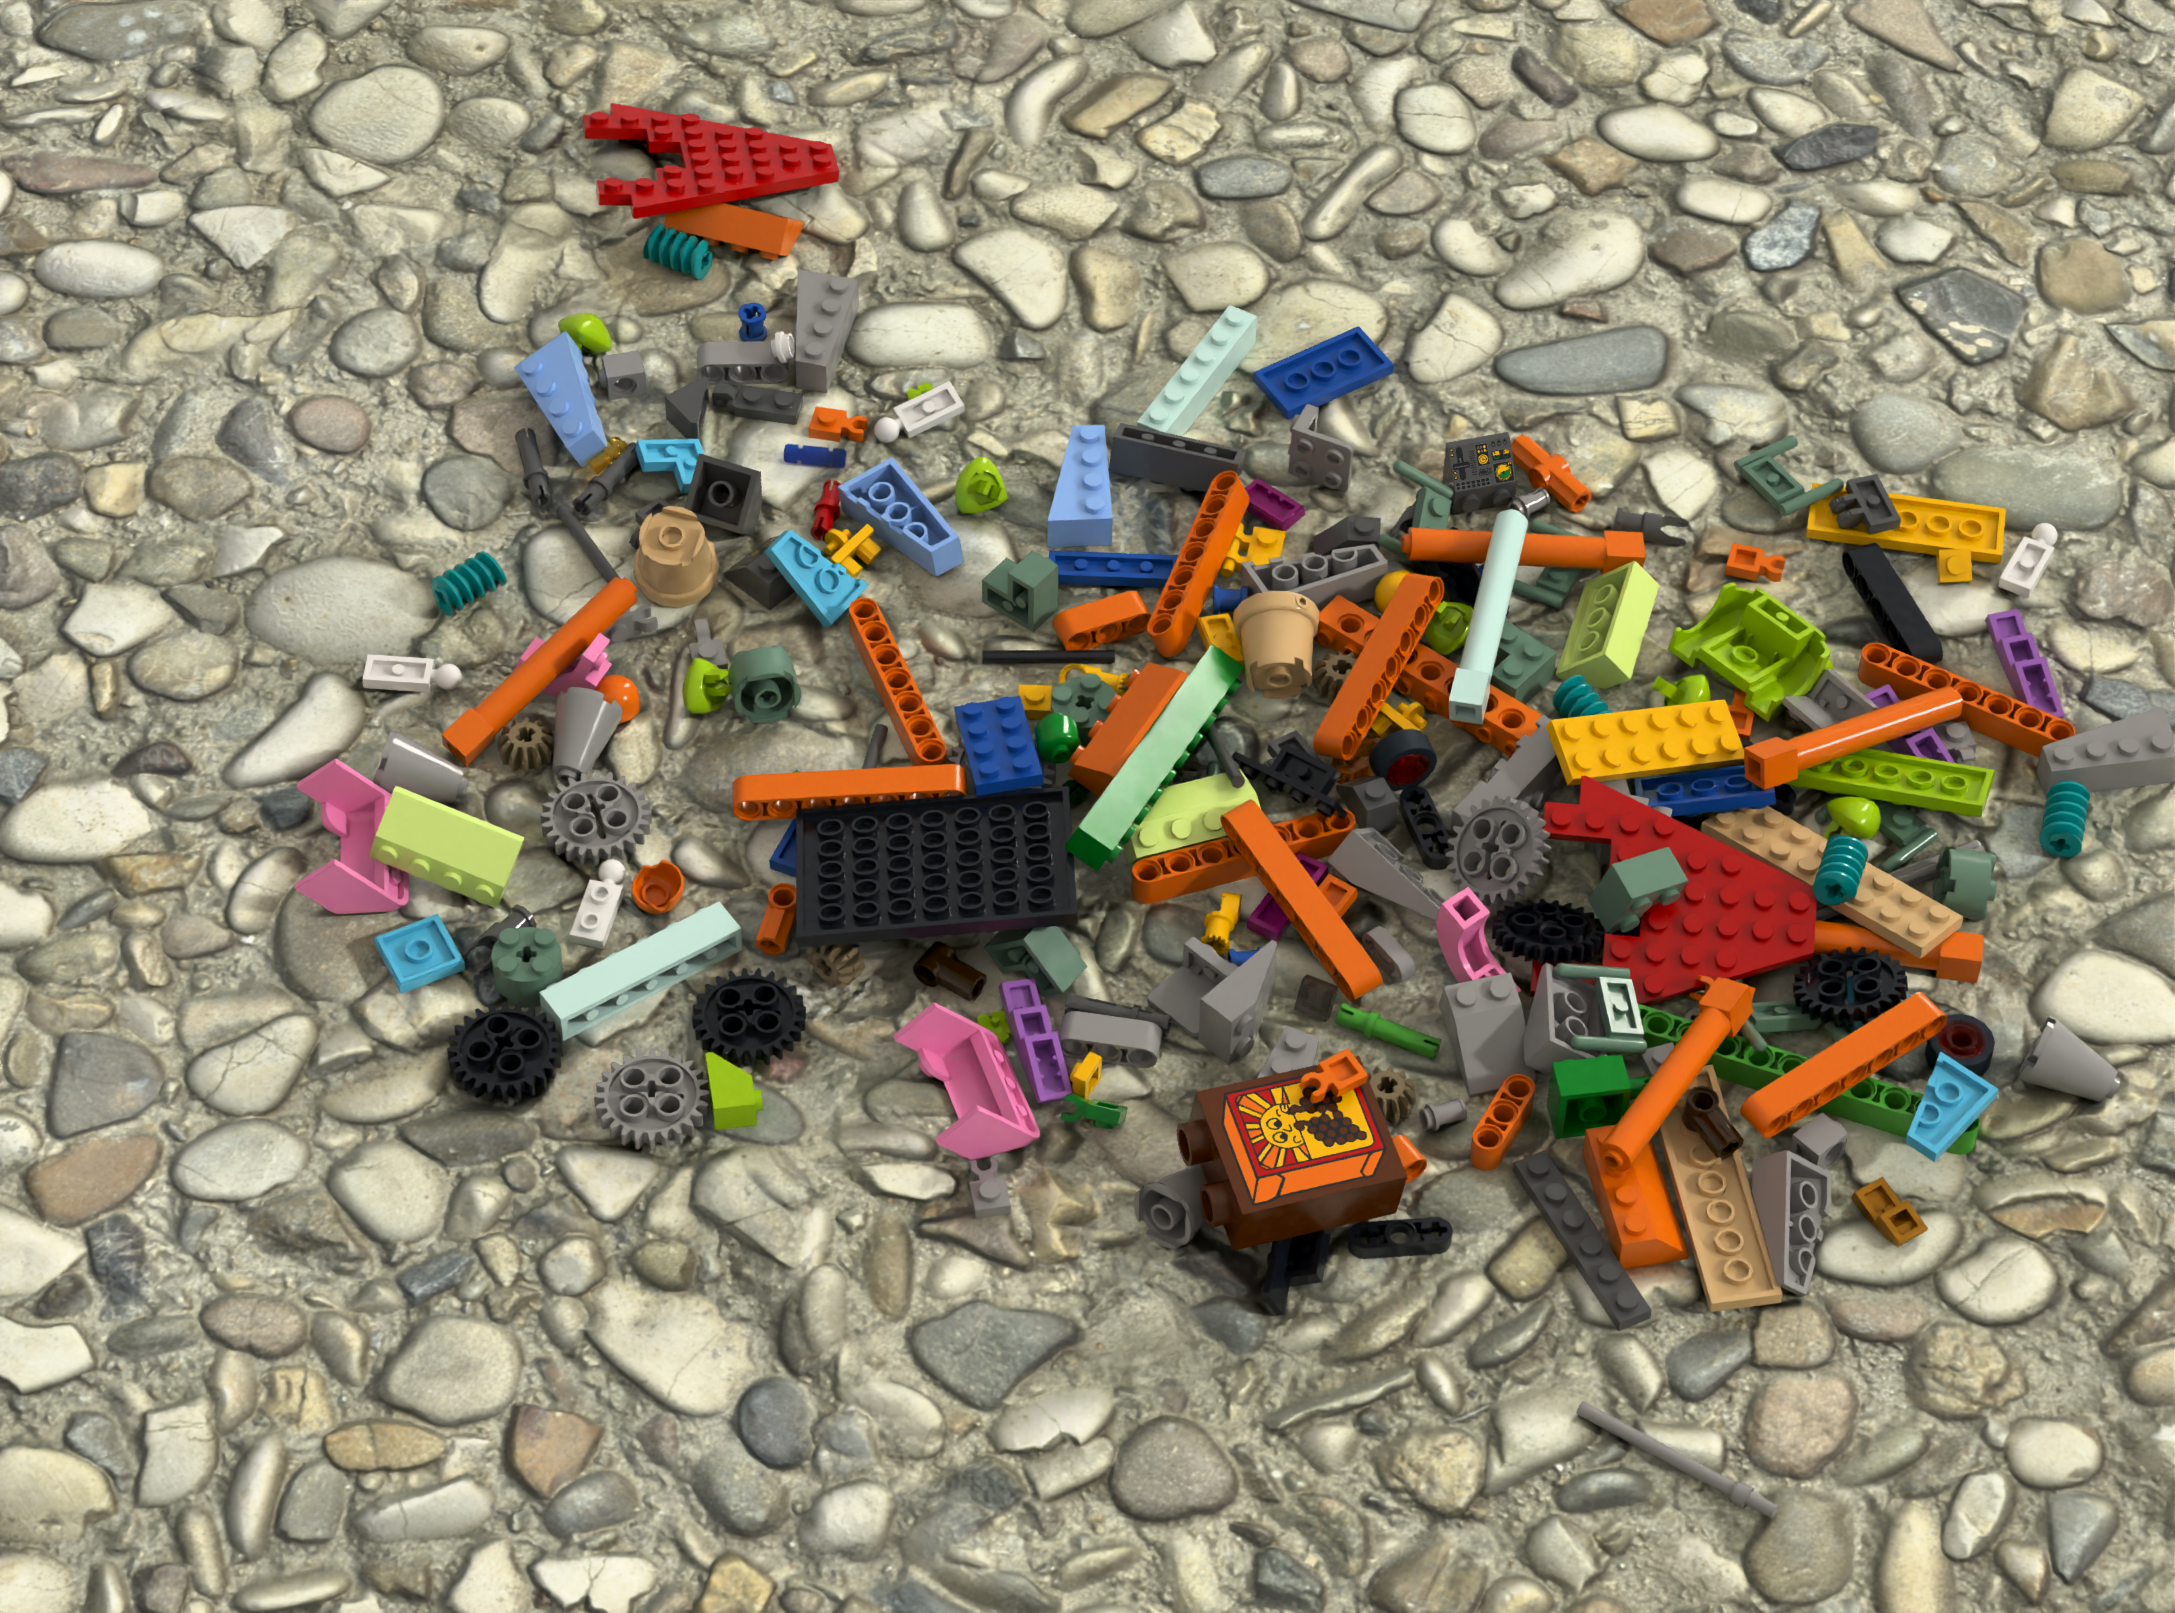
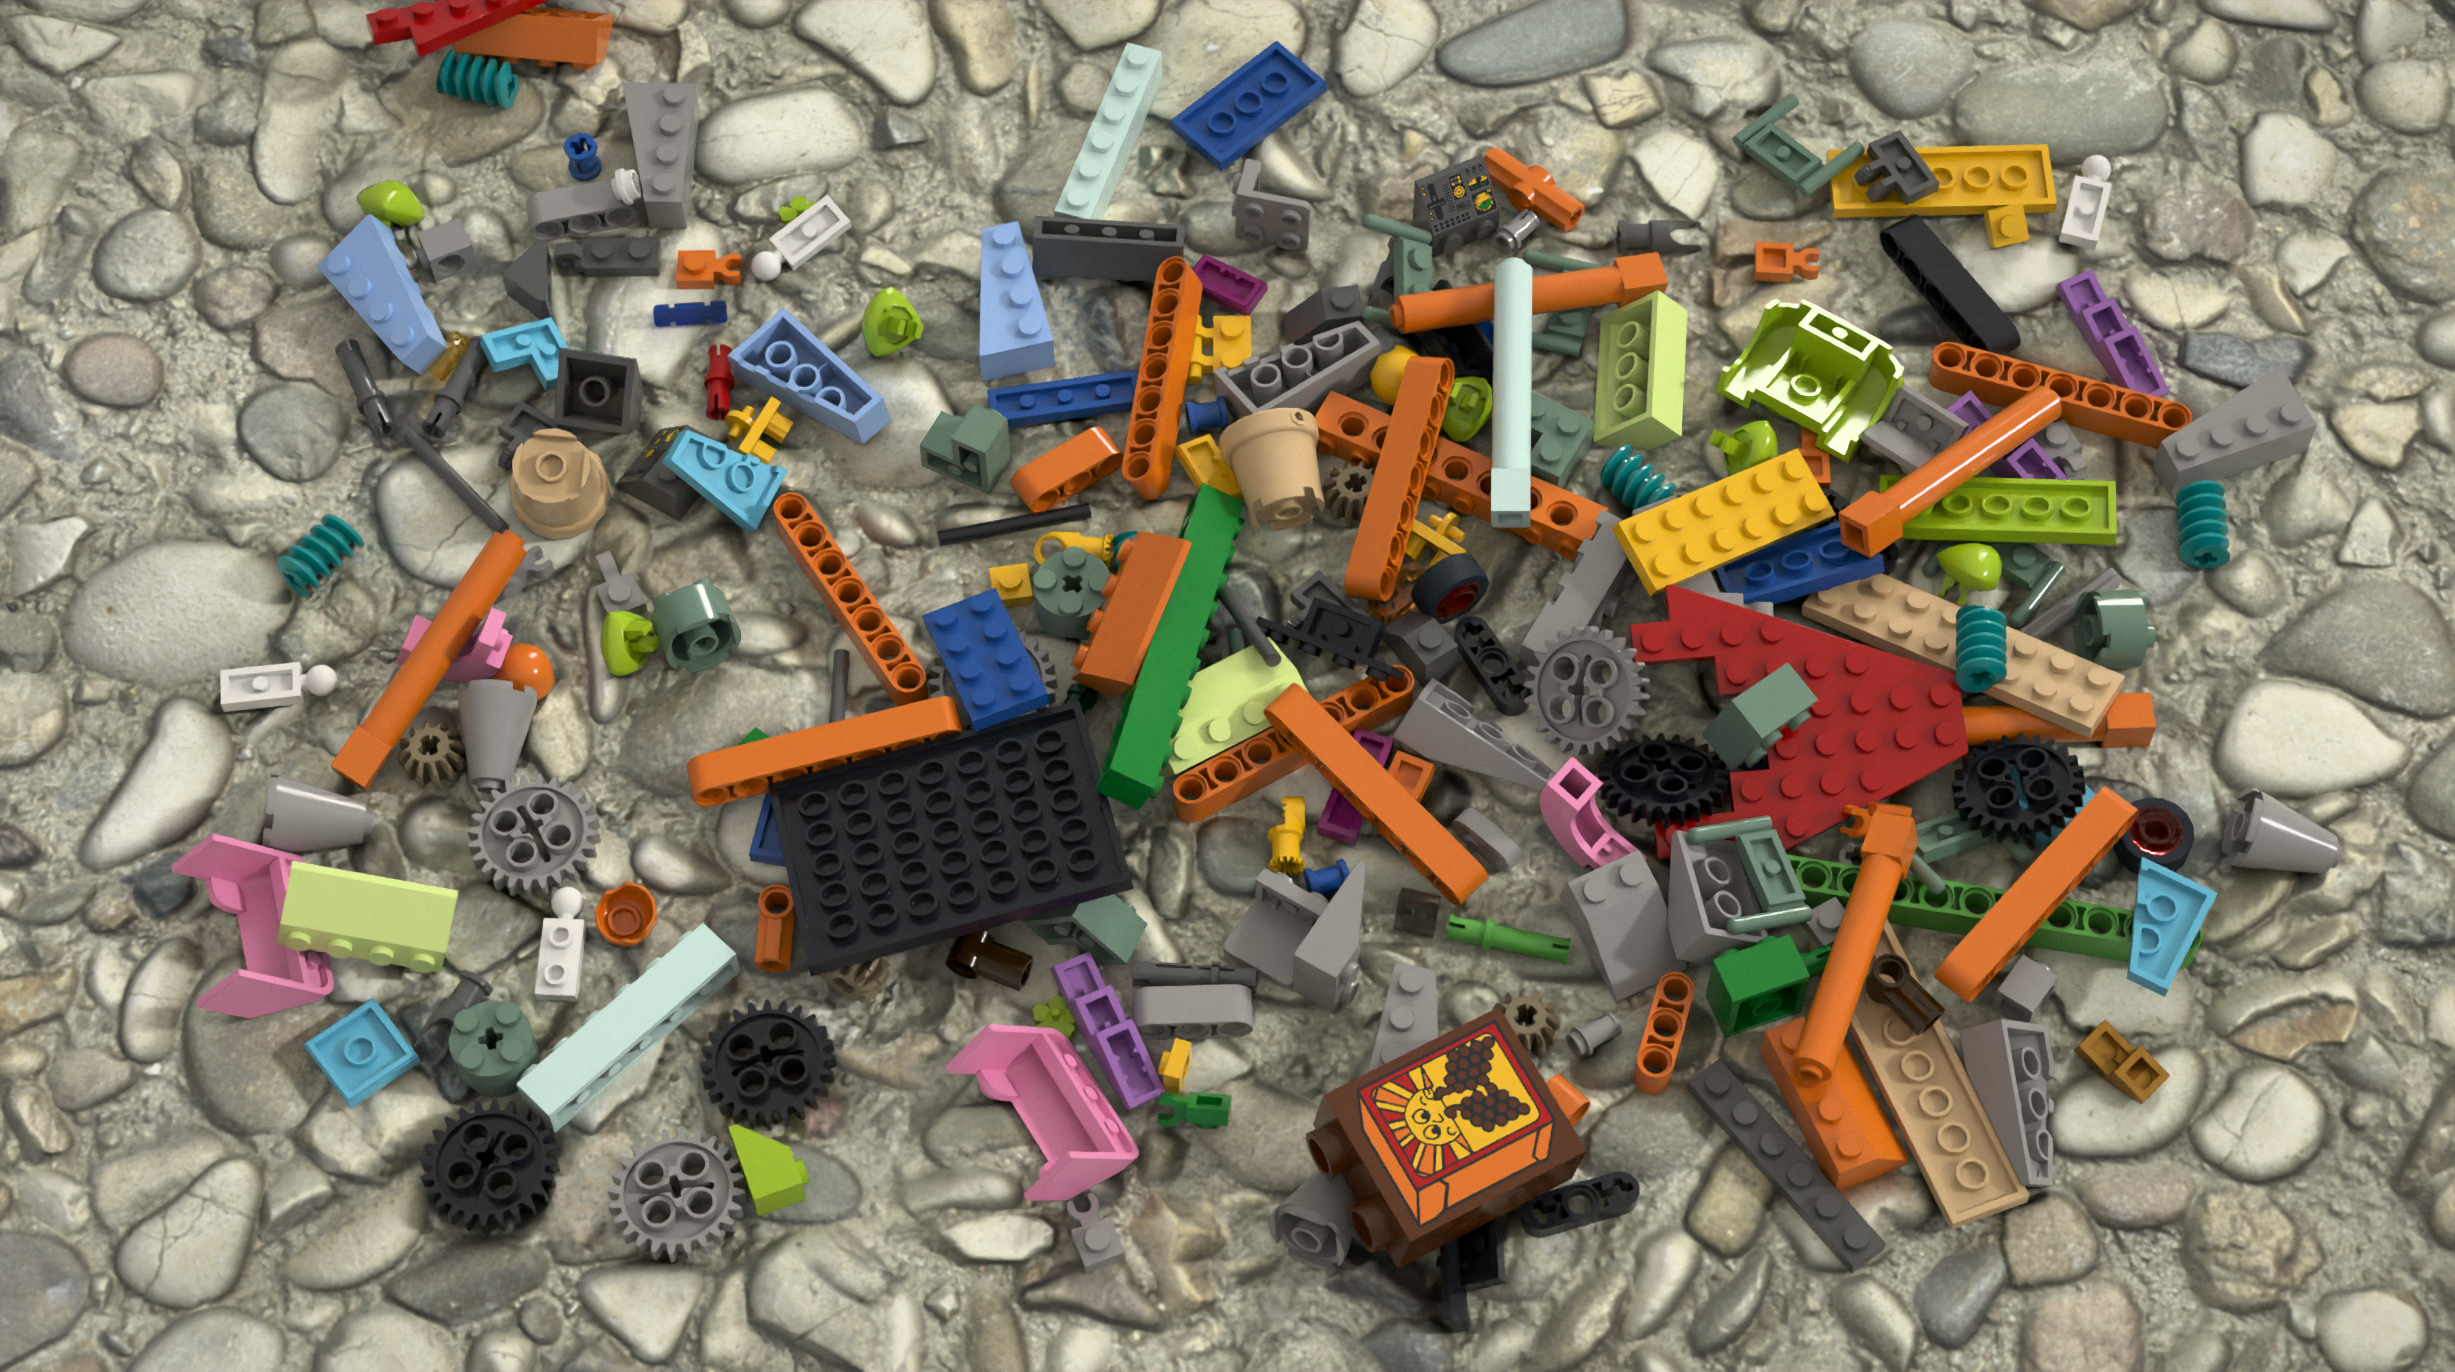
camera: 10 degrees left, 10 degrees up
green head [1034,713,1081,764] -> none
orange plate [1299,1048,1368,1103] -> none

